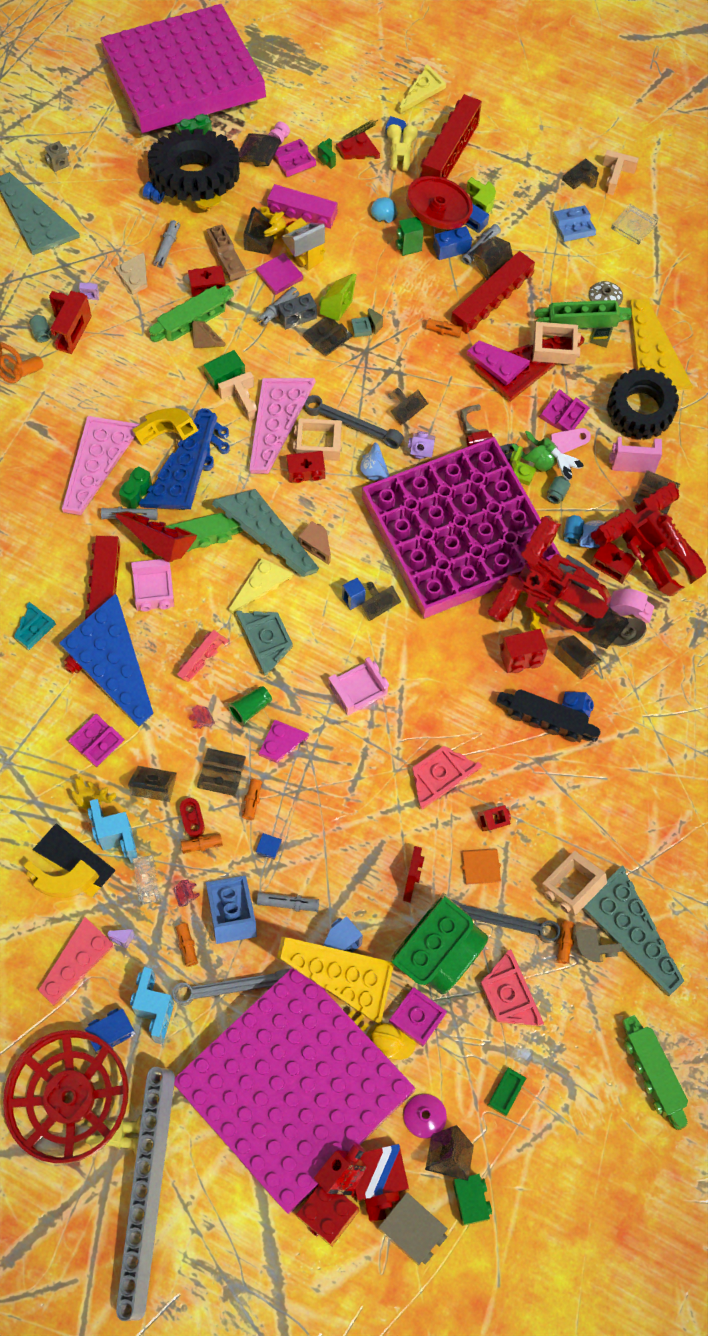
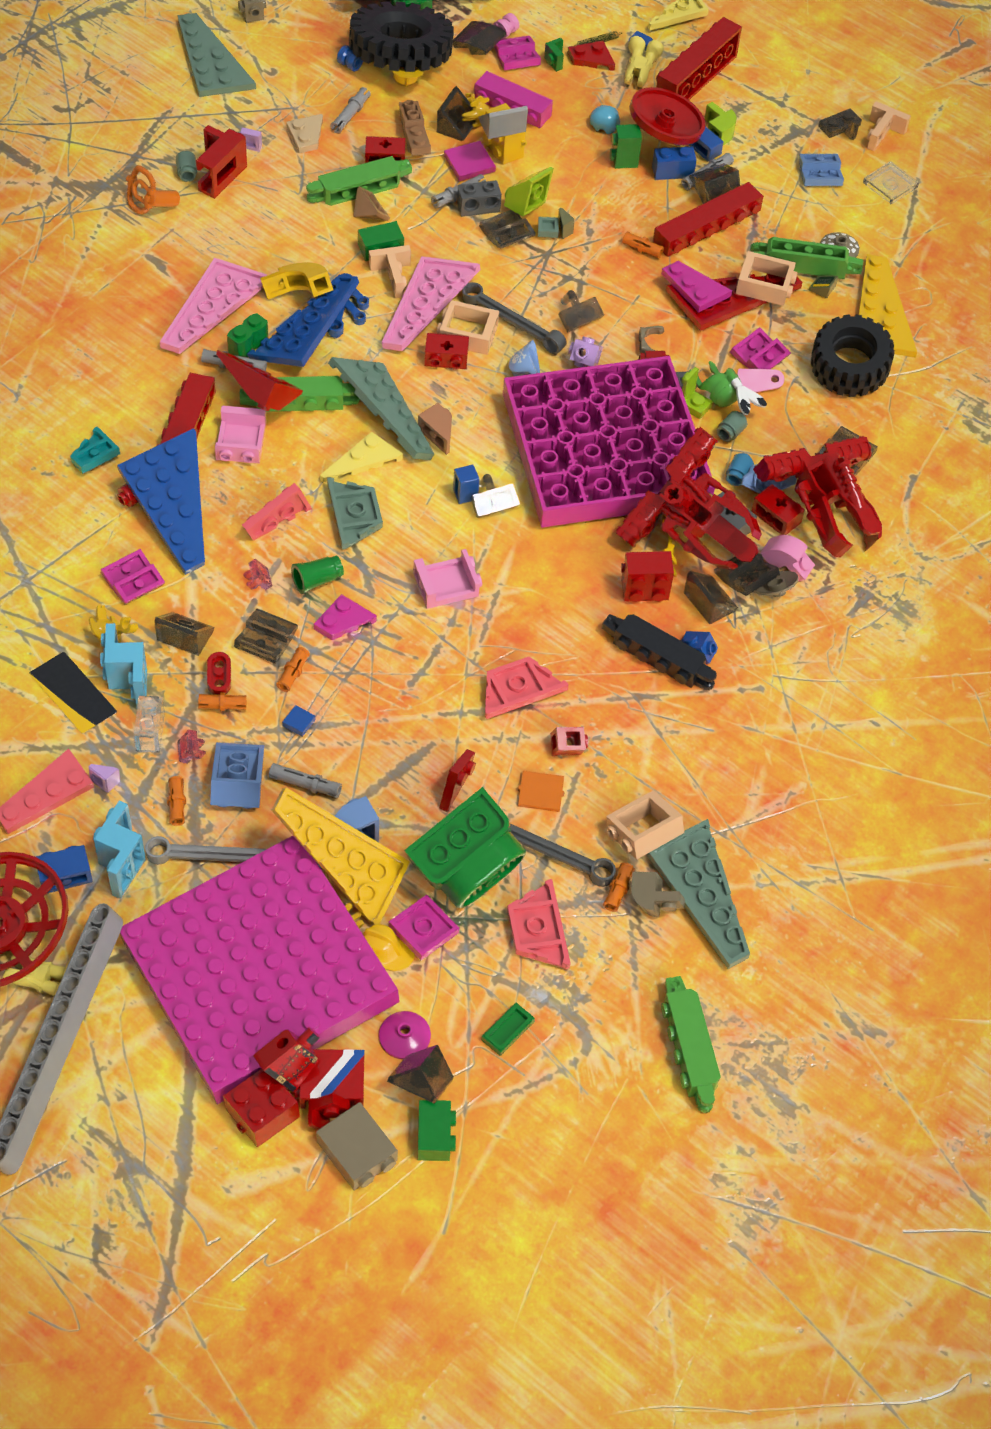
camera: 10 degrees right, 10 degrees down
yellow arch [23,860,99,898] -> none
bright pink panel [609,437,662,473] -> none

